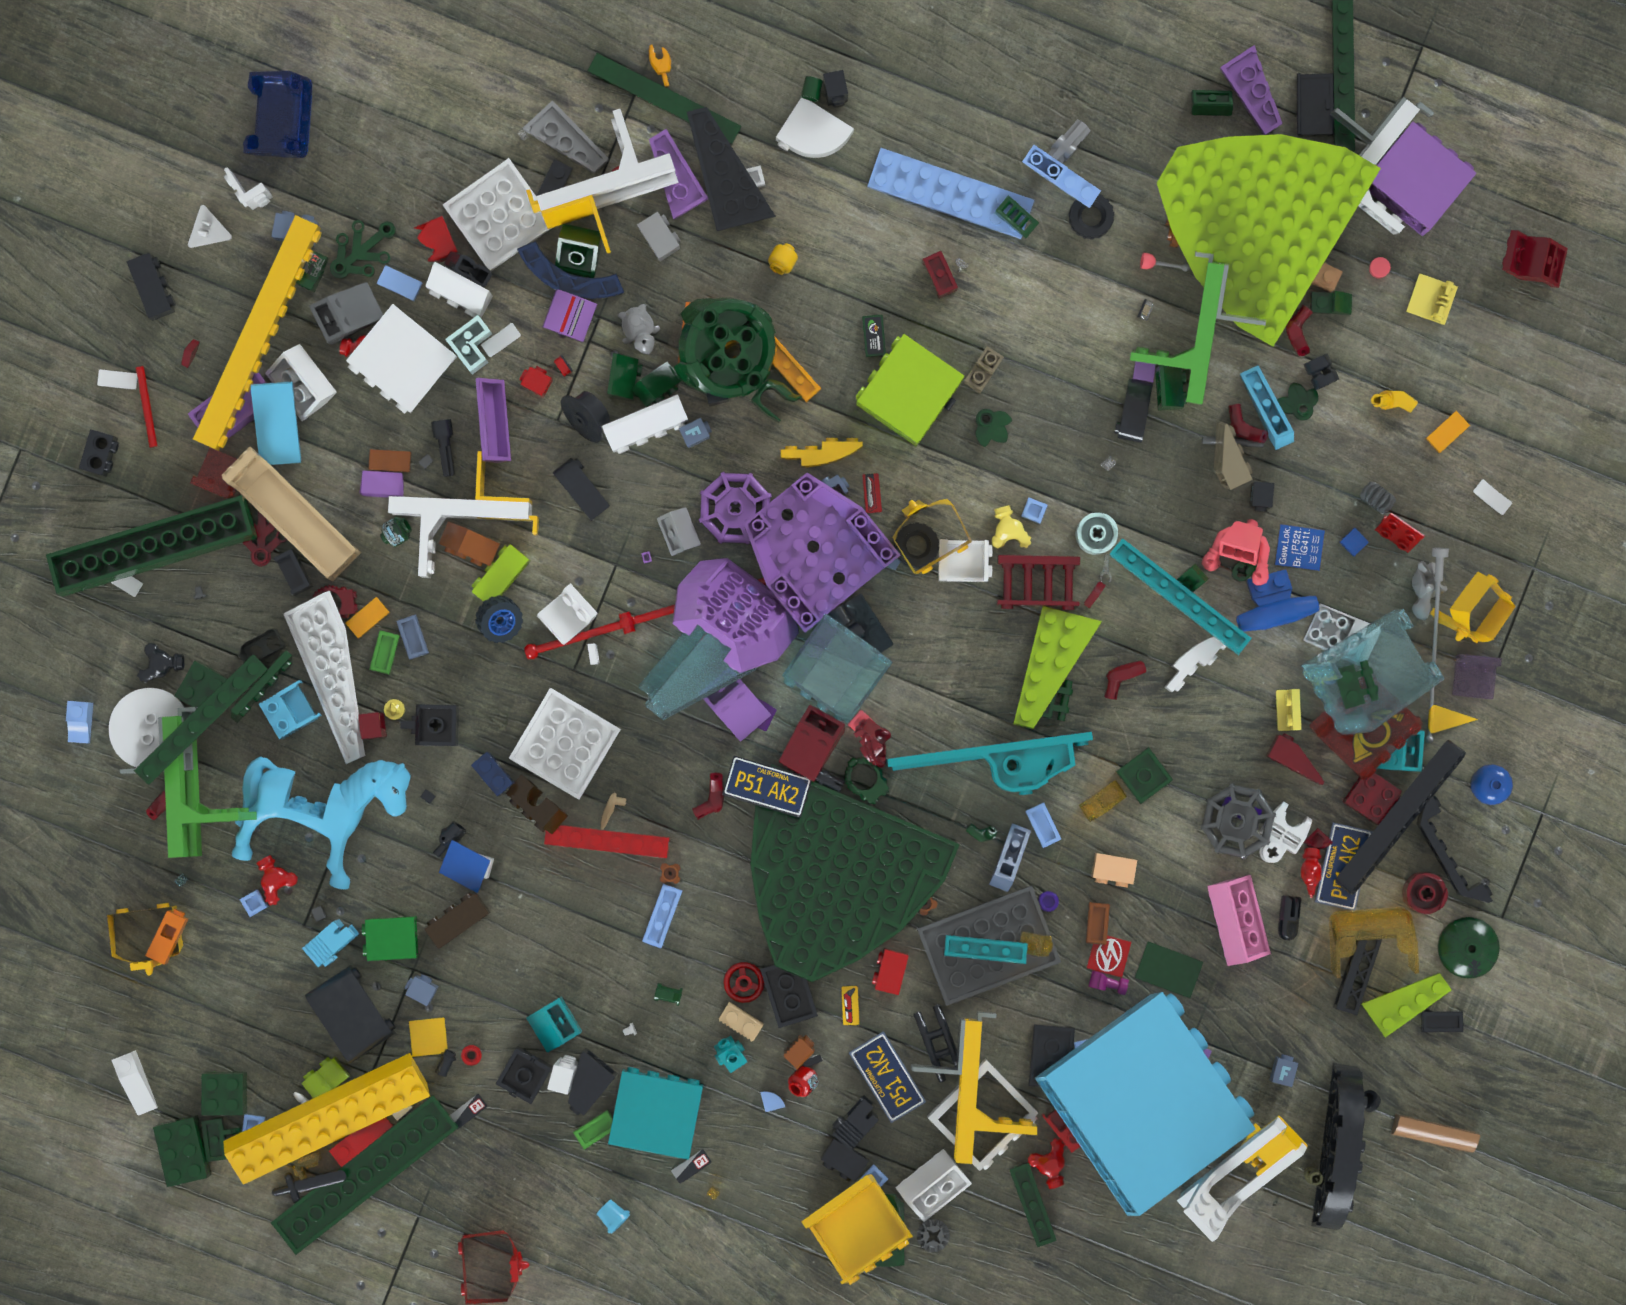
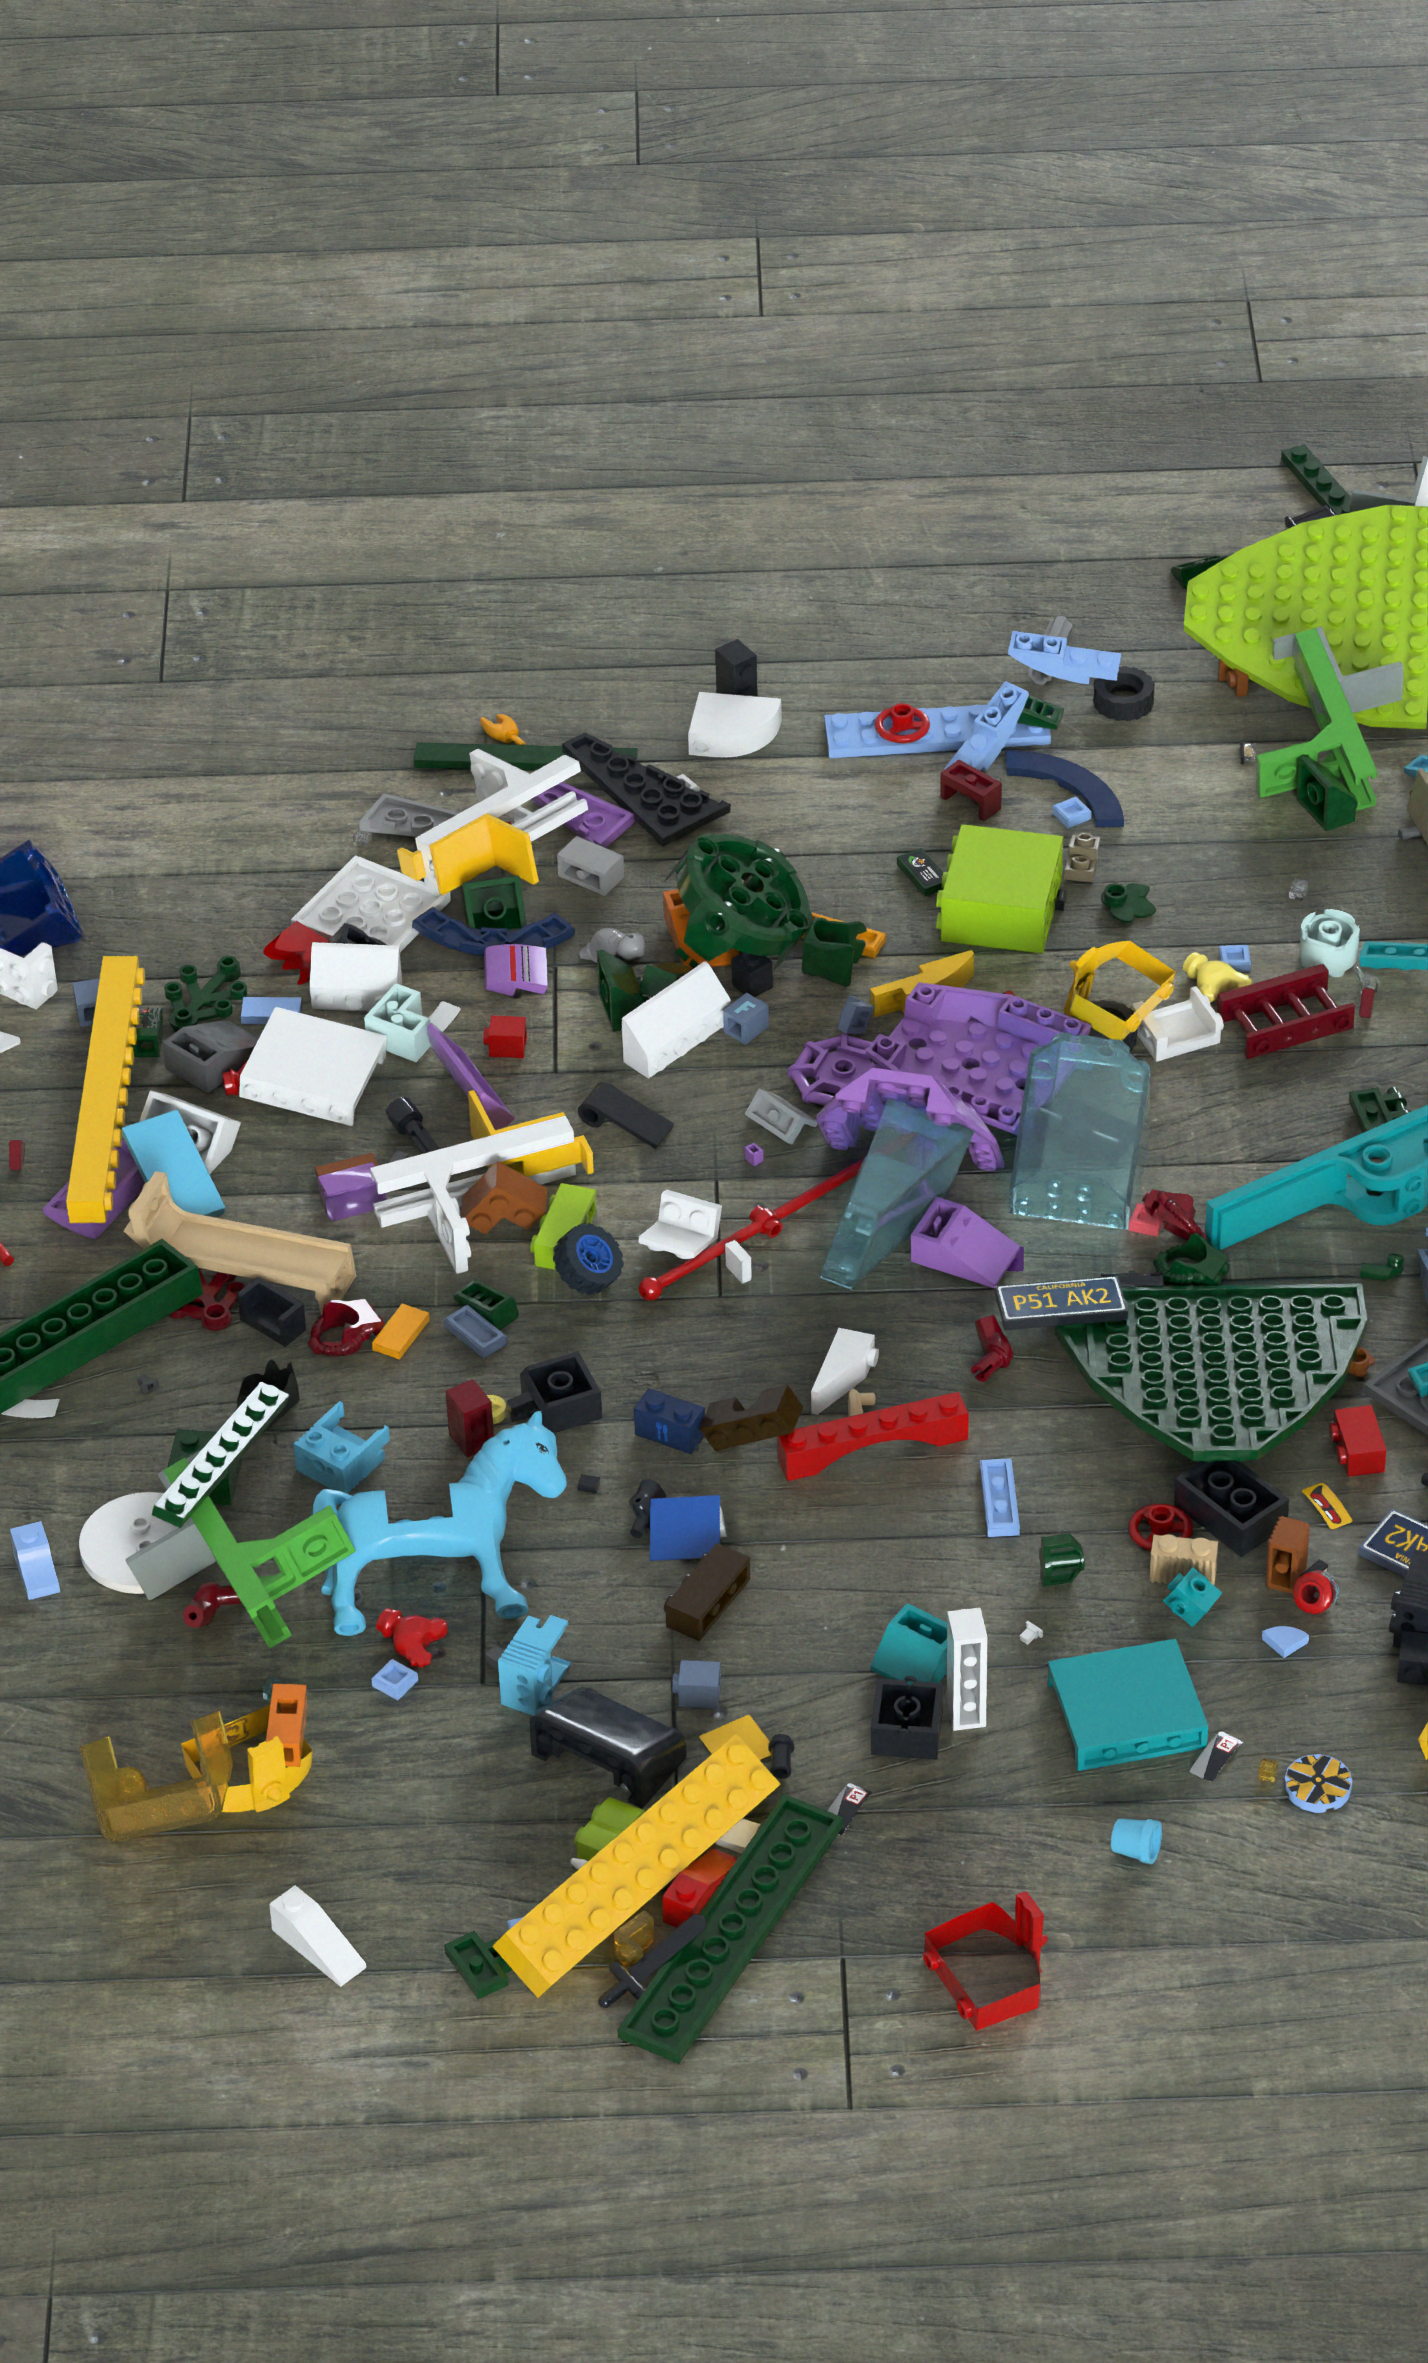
camera: 20 degrees left, 45 degrees down
black animal [137,643,185,683] -> none
dark green brick [153,1115,212,1187] -> none
clear red bracket [190,448,237,499] -> none
dark green brick [201,1072,247,1115] -> none
dark green wing [231,650,292,723] -> none
white wing [284,591,365,764] -> none
green brick [362,916,419,961] -> none
bright green tile [369,630,400,675] -> none
head [380,517,412,547] -> none
red plate [461,1045,482,1066] -> none
white plate [509,688,621,800] -> none
red piece [554,355,573,377] -> none
black piece [561,391,610,443] -> none
black slope [568,1048,618,1116] -> none
bright green tile [573,1109,613,1149] -> none
dark orange plate [660,863,681,884] -> none
yellow head [768,243,798,275] -> none
dark red slope [779,705,845,782] -> none
dark green piece [800,76,823,103] -> none
lime wing [1013,606,1102,729] -> none
black door [1114,379,1153,443] -> none
medium lavender tile [1132,361,1156,382] -> none
hinge [1140,252,1190,272] -> none
medium lavender wing [1220,45,1282,135] -> none
none -> clear yellow windscreen [79,1711,233,1842]
none -> dark green slope [453,1279,519,1330]
none -> white slope [811,1328,879,1415]
none -> sand blue bracket [837,996,875,1034]
none -> red piece [874,703,930,743]
none -> light blue slope [944,681,1029,772]
none -> dark blue tile [1006,750,1124,827]
none -> light blue tile [1052,796,1092,829]
none -> tile [1284,1754,1352,1813]

